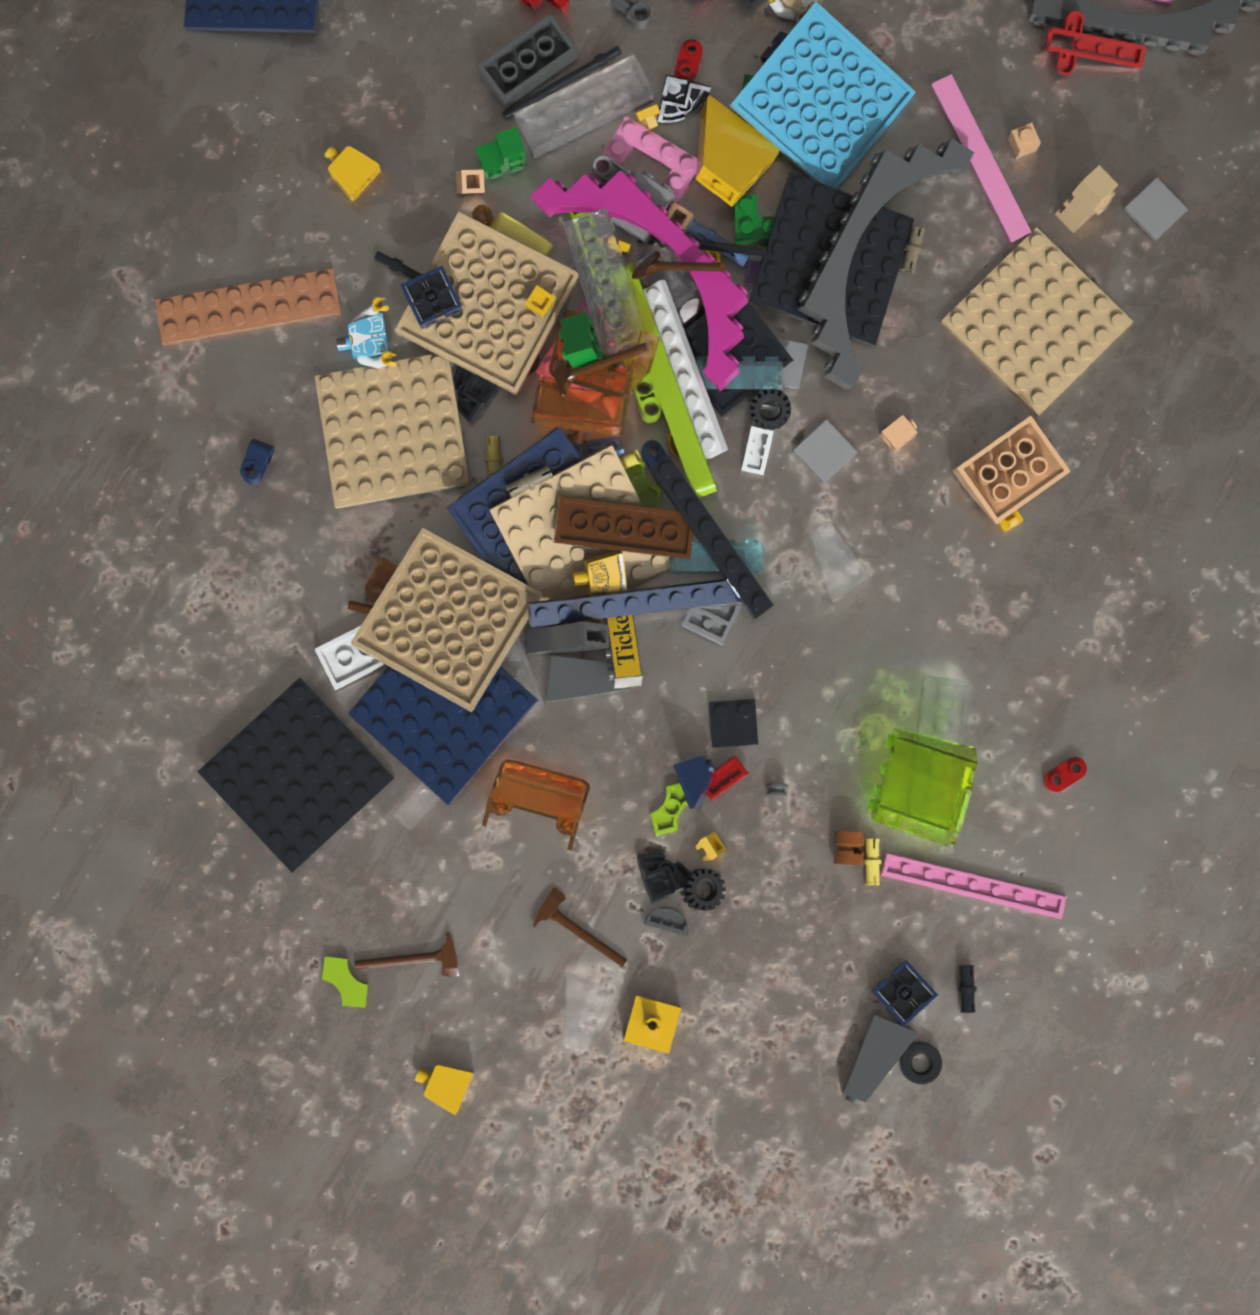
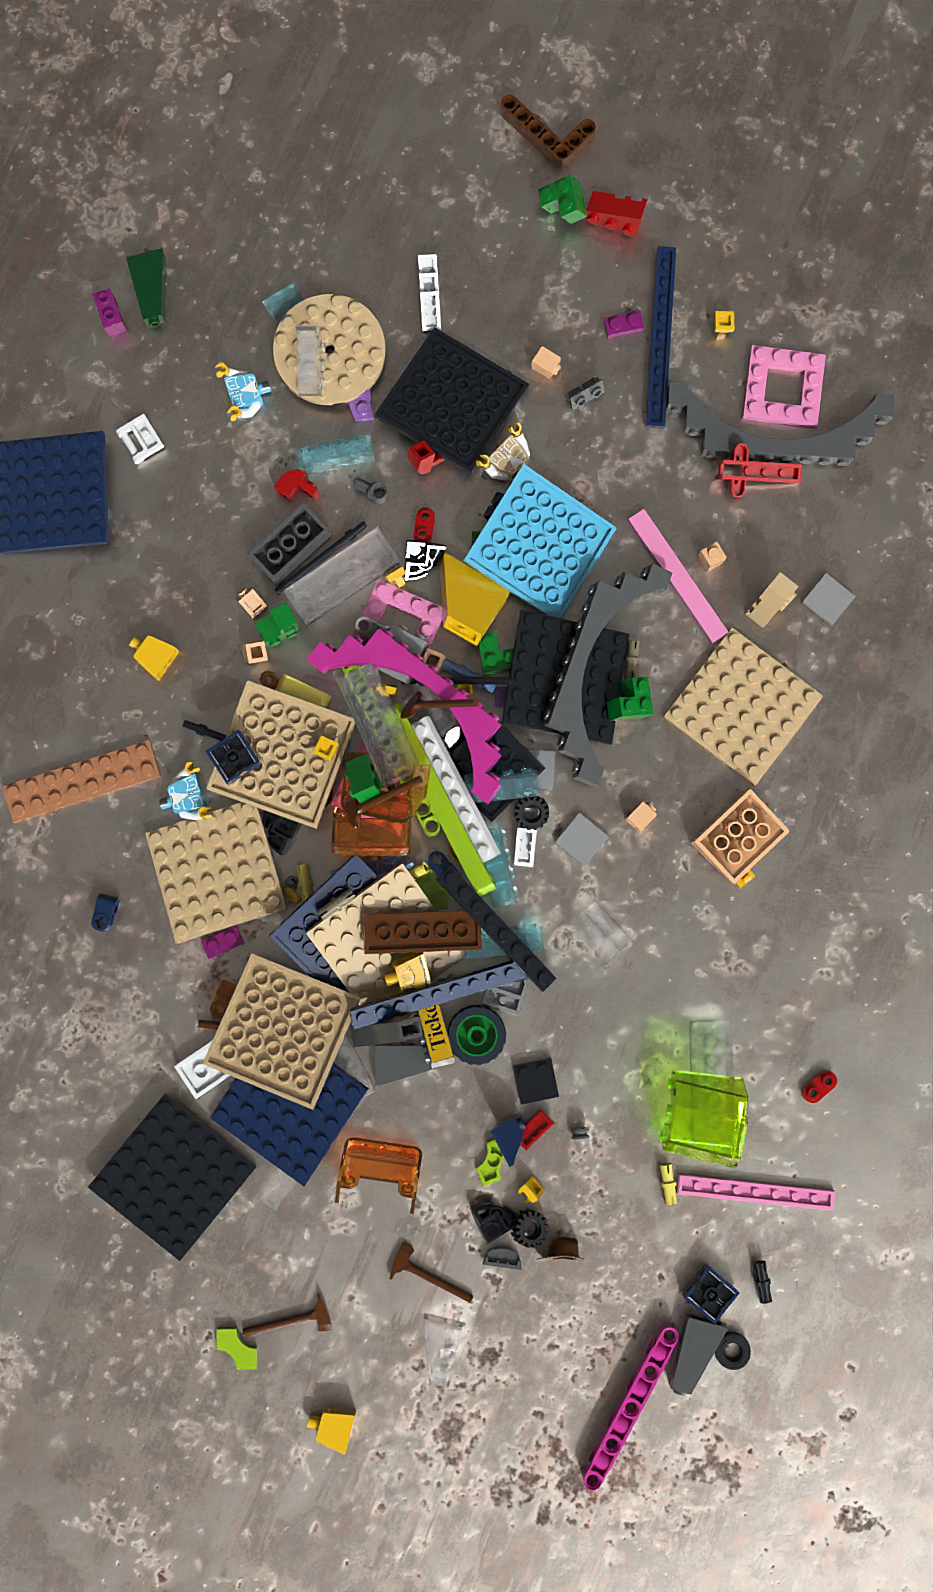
camera: 10 degrees left, 0 degrees up
yellow brick [624,995,681,1054] -> none
dark orange wheel [834,831,865,865] -> none
none -> magenta plate [201,926,245,959]
none -> light nougat bracket [236,587,267,618]
none -> arm [284,875,302,905]
none -> wheel [448,1005,506,1065]
none -> clear light blue brick [485,826,519,907]
none -> reddish brown piece [536,1237,584,1261]
none -> dark pink beam [582,1323,679,1491]
none -> green brick [607,677,654,721]

